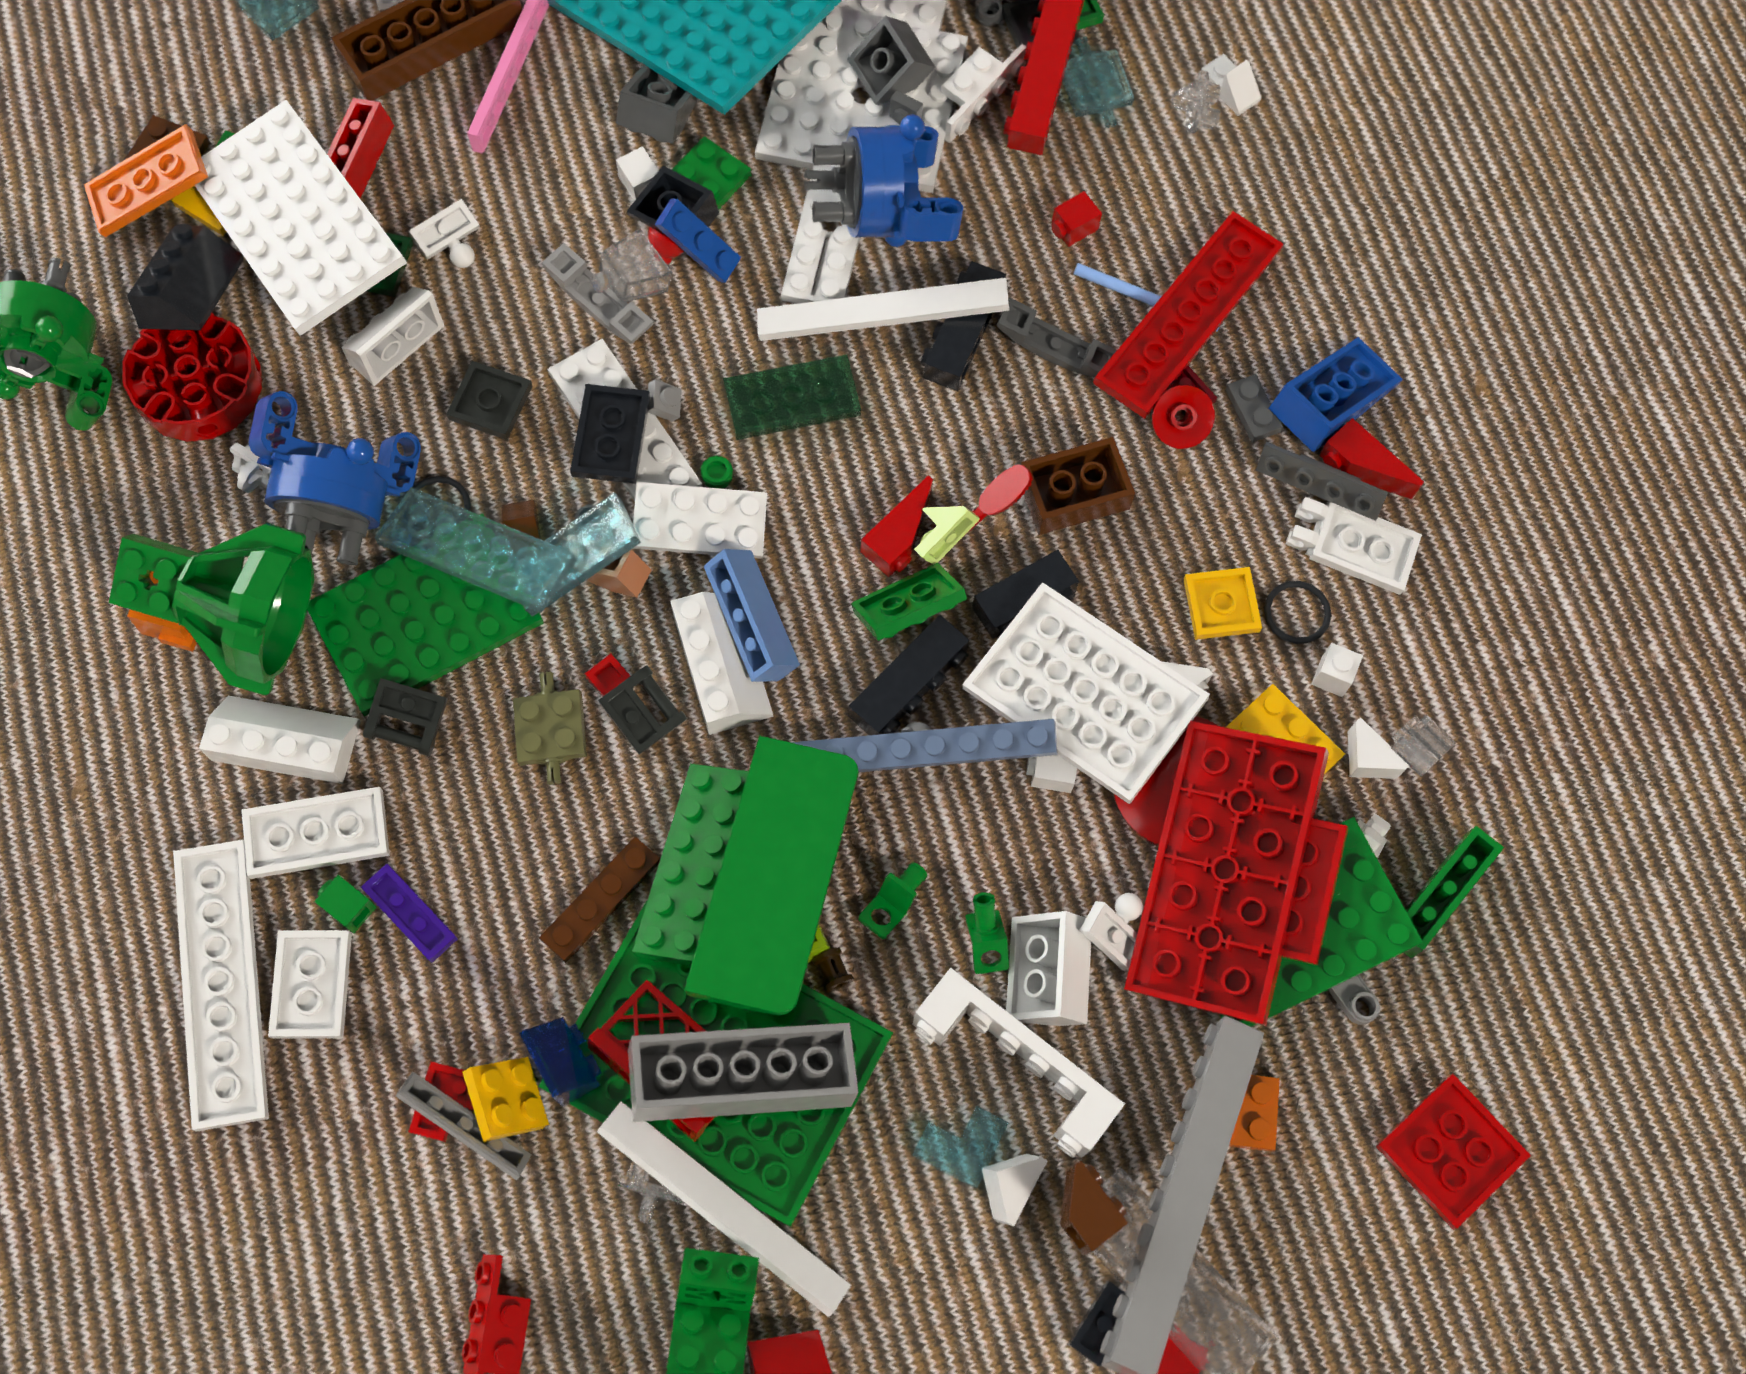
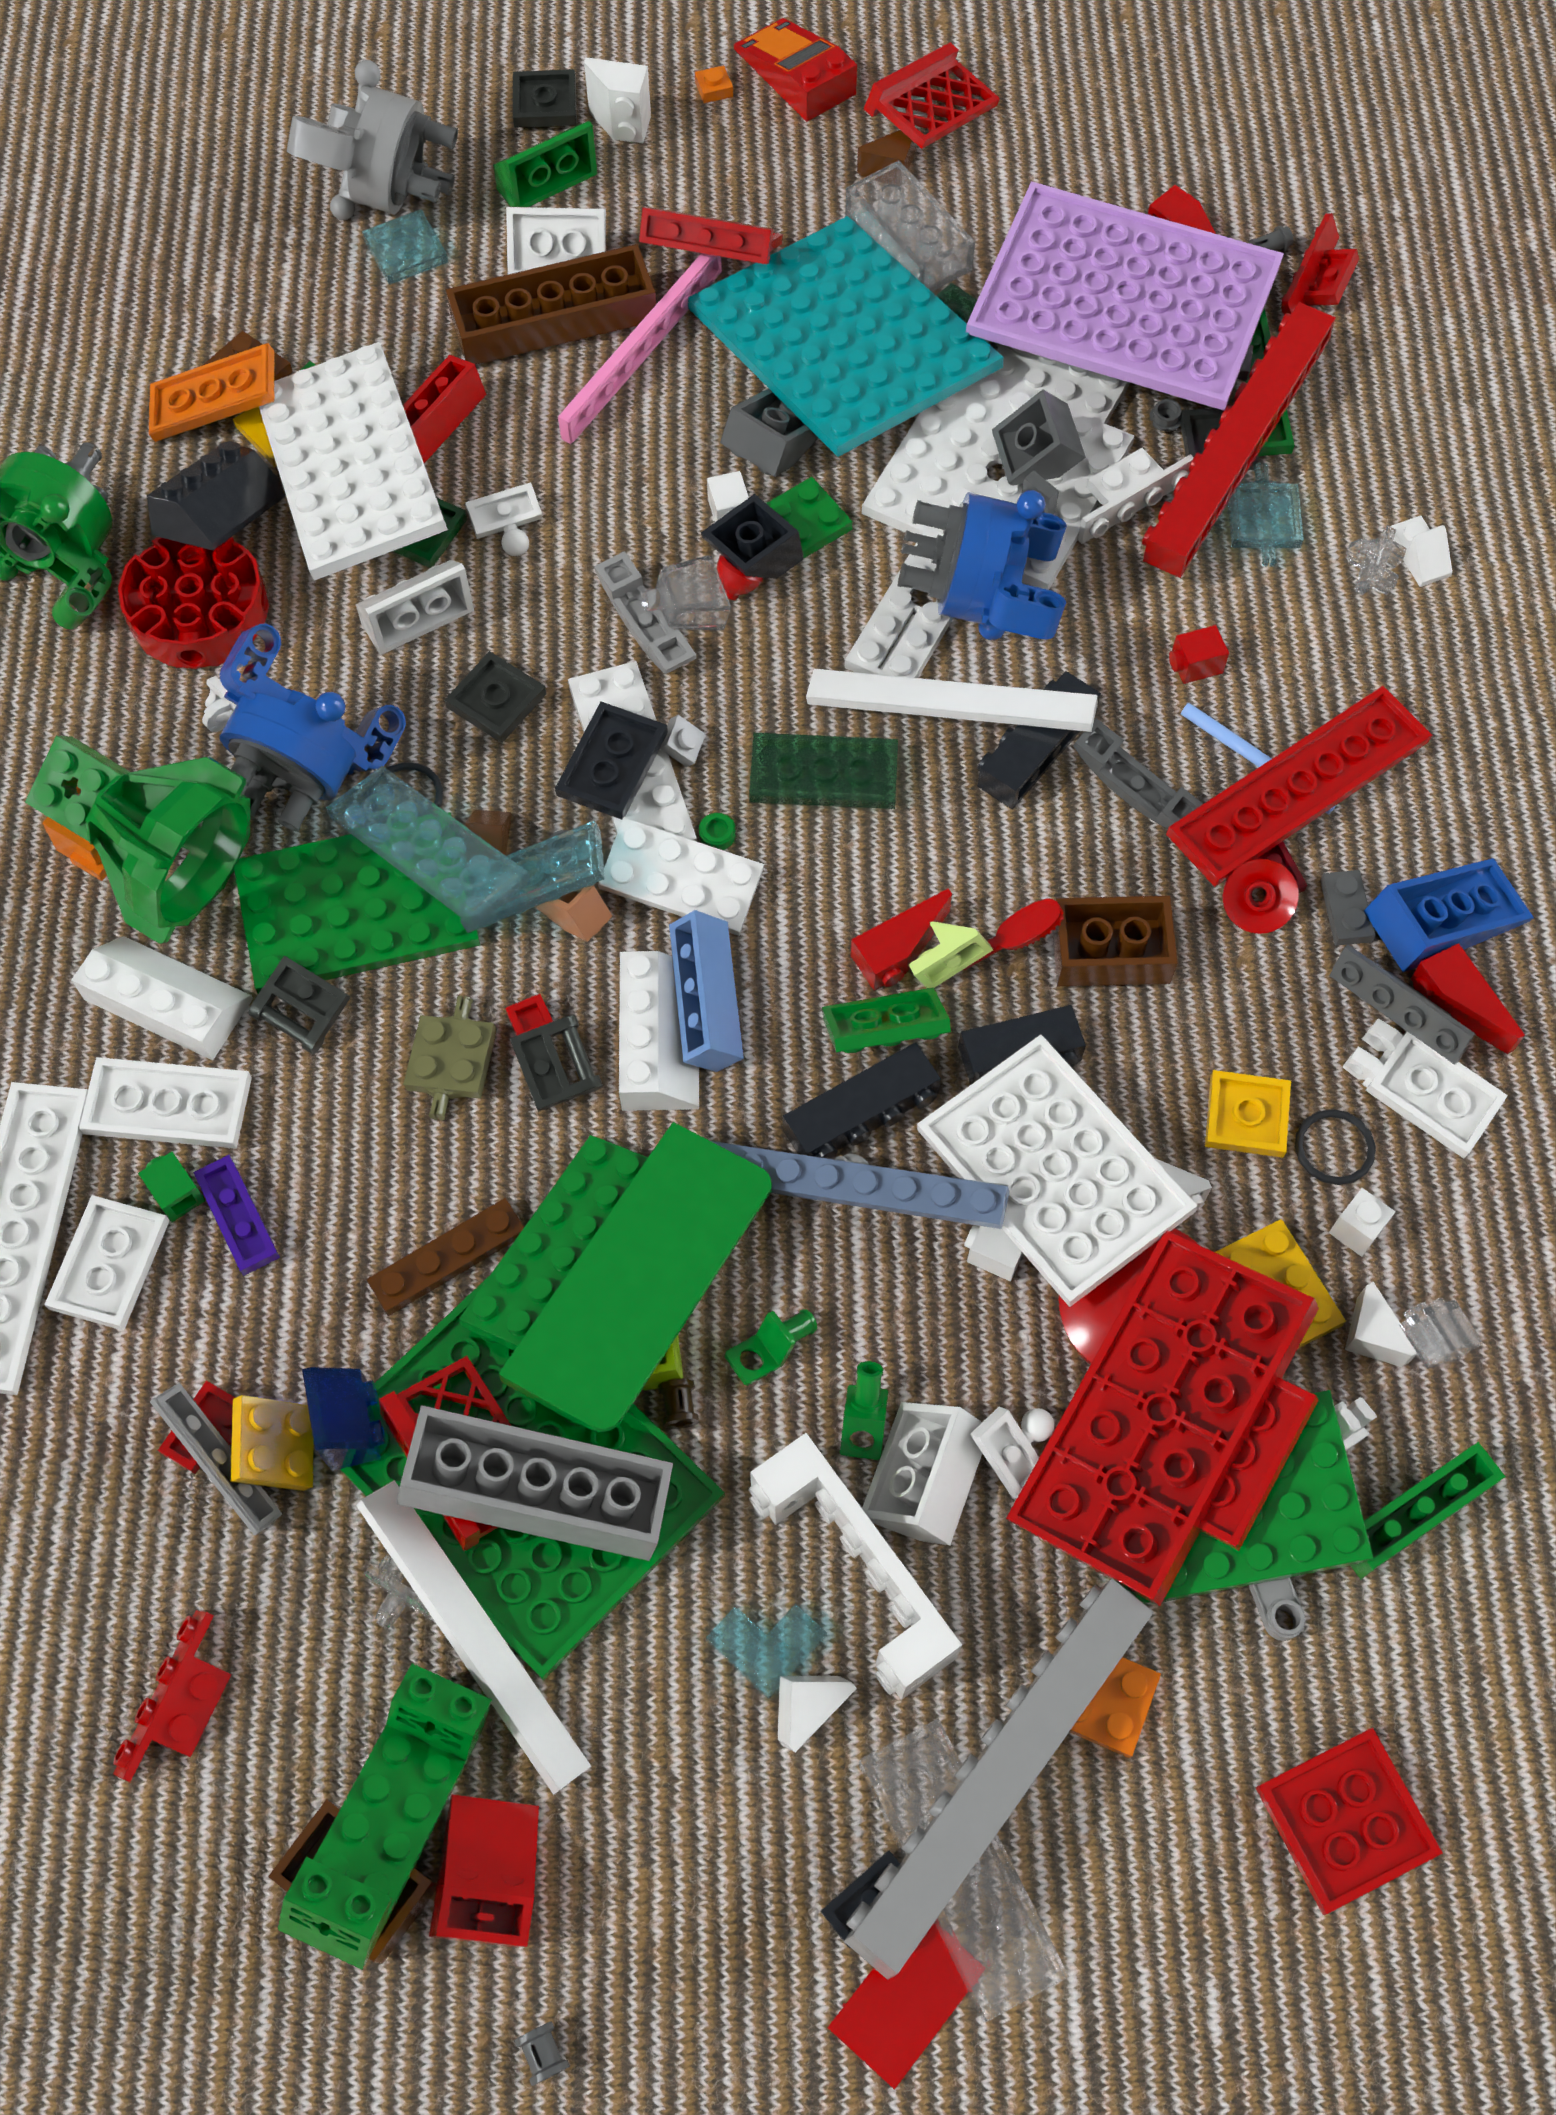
camera: 20 degrees right, 5 degrees down
blue plate [655,199,741,283] -> none
reddish brown slope [1060,1160,1129,1256] -> none

